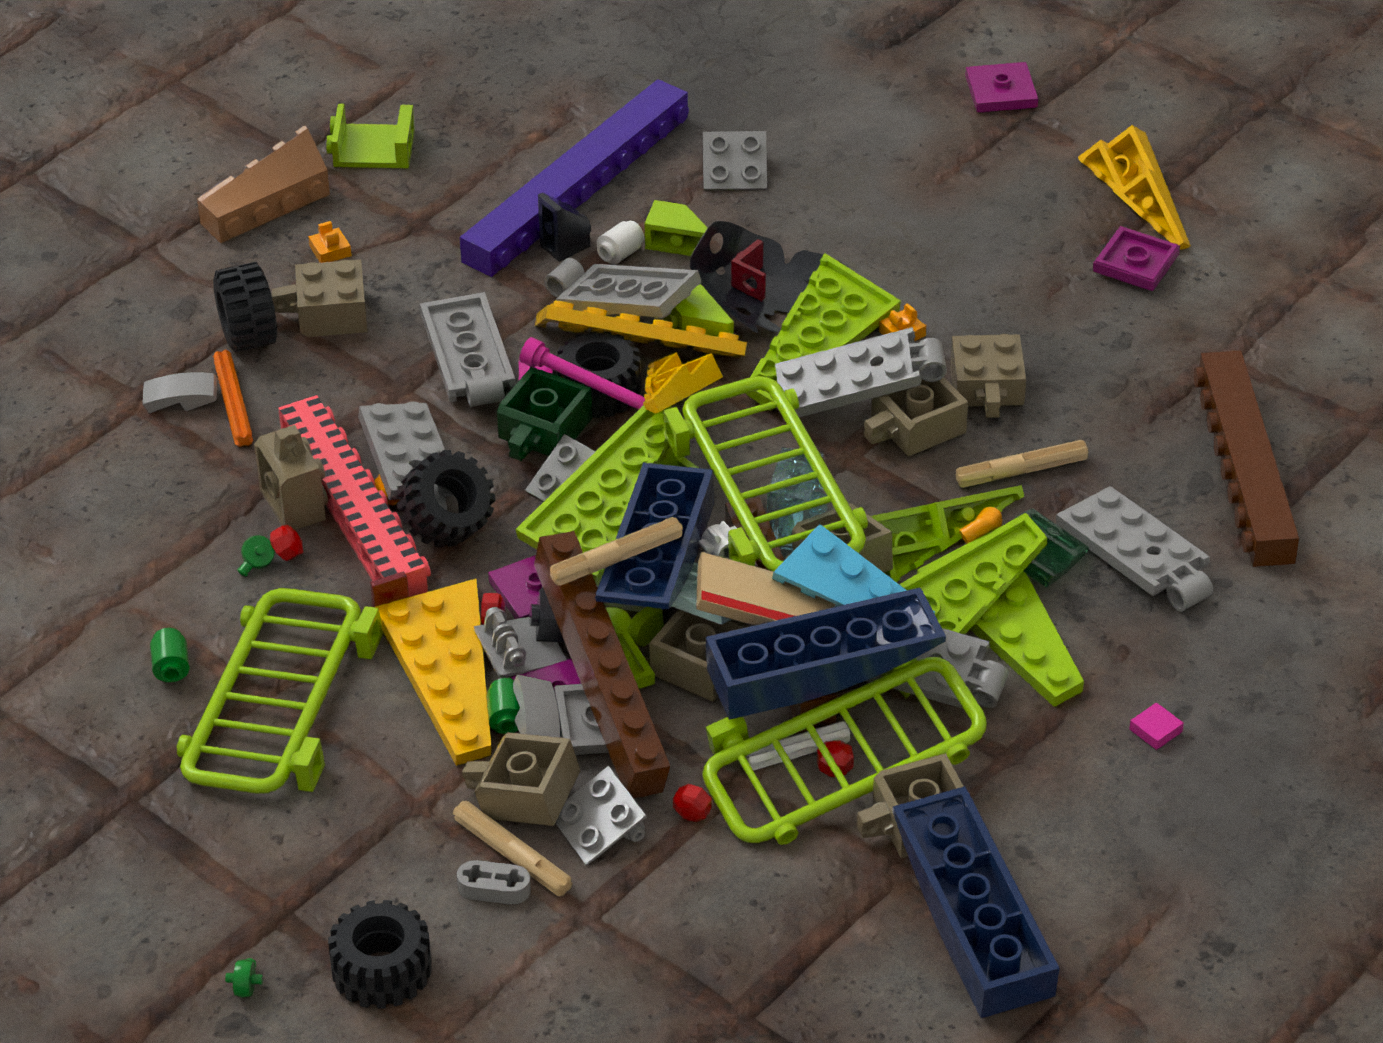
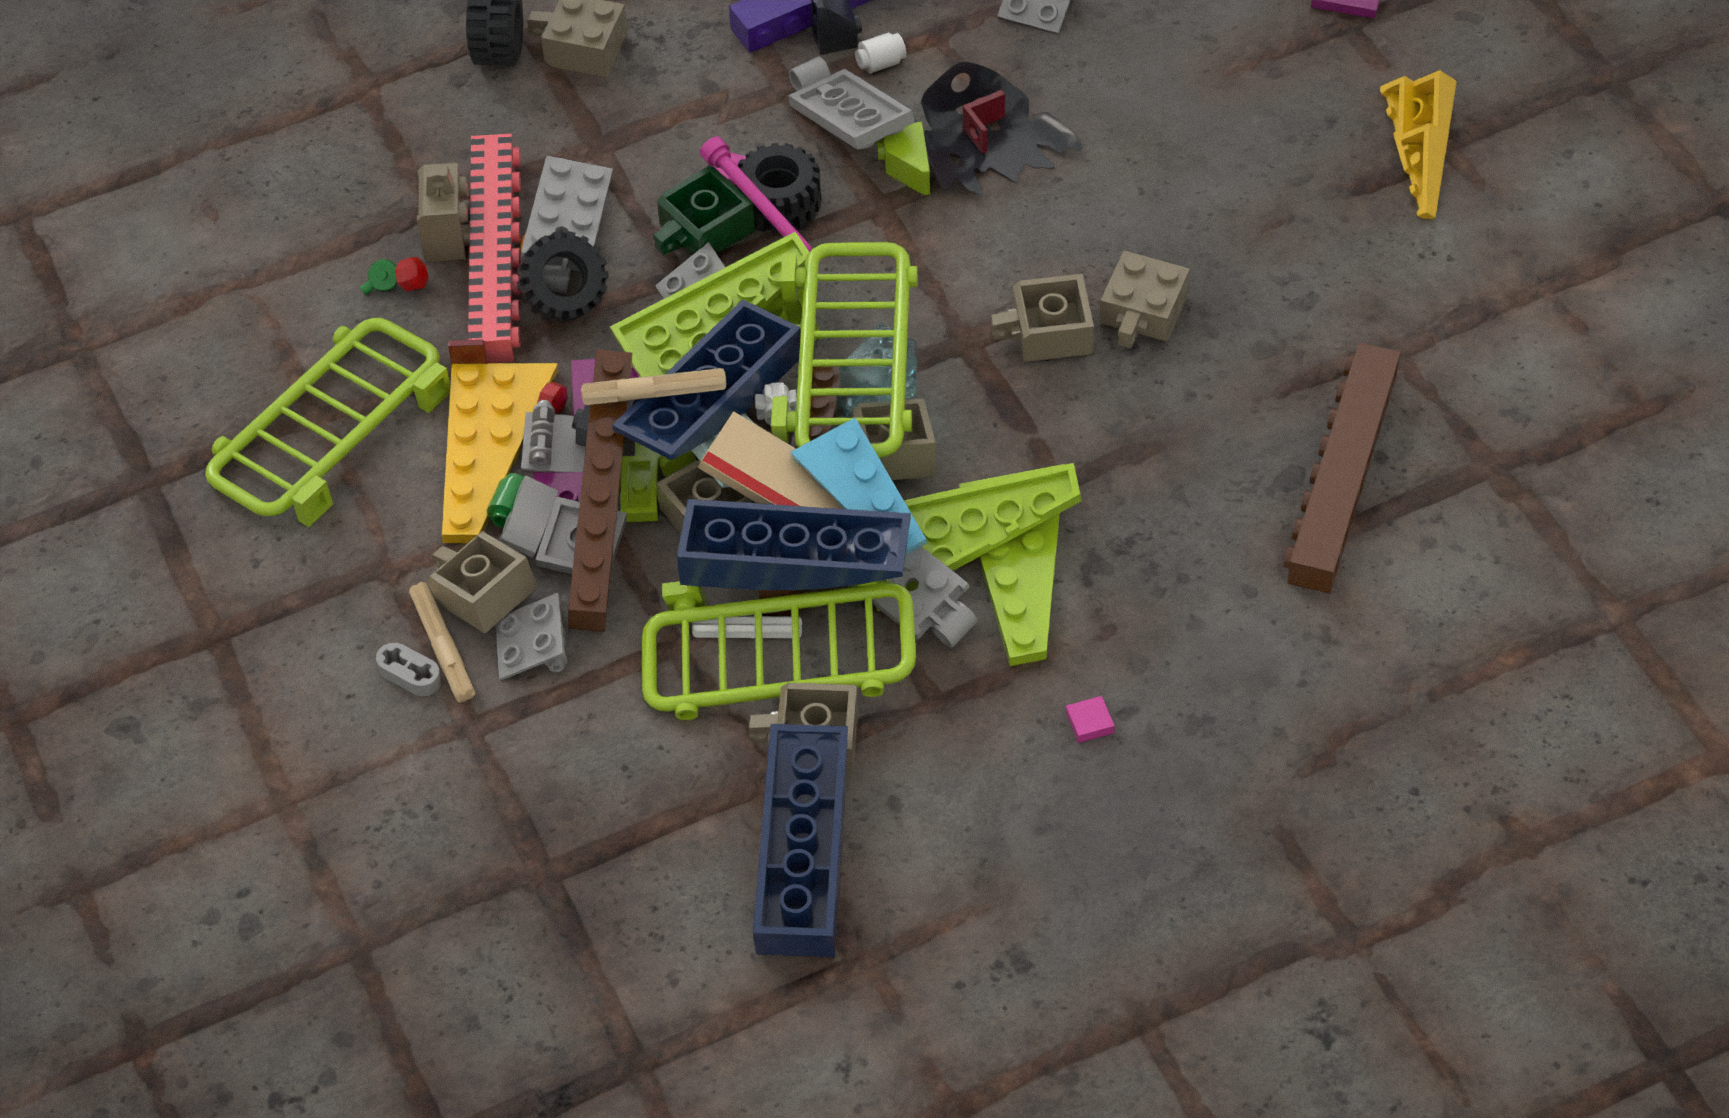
camera: 25 degrees right, 10 degrees up
light grey slope [143,372,217,413] -> none
green brick [150,628,190,682] -> none
orange axle [213,349,253,447] -> none
green piece [225,958,263,998] -> none
black tyre [328,900,432,1009] -> none
light grey hinge [420,292,516,407] -> none
yellow wing [535,301,747,358] -> none
yellow wedge [643,352,723,414] -> none
lime slope [644,200,708,256] -> none
red tile [673,784,712,822] -> none
lime wing [745,253,901,411] -> none
light grey hinge [775,327,947,420] -> none
red tile [817,740,854,777] -> none
lime wedge [870,485,1024,582] -> none
light orange tile [879,303,926,342] -> none
tan axle [955,440,1088,488] -> none
light orange arm [959,507,1003,544] -> none
clear green slope [1016,508,1089,588] -> none
light grey hinge [1056,486,1213,612] -> none
magenta plate [1093,226,1180,291] -> none

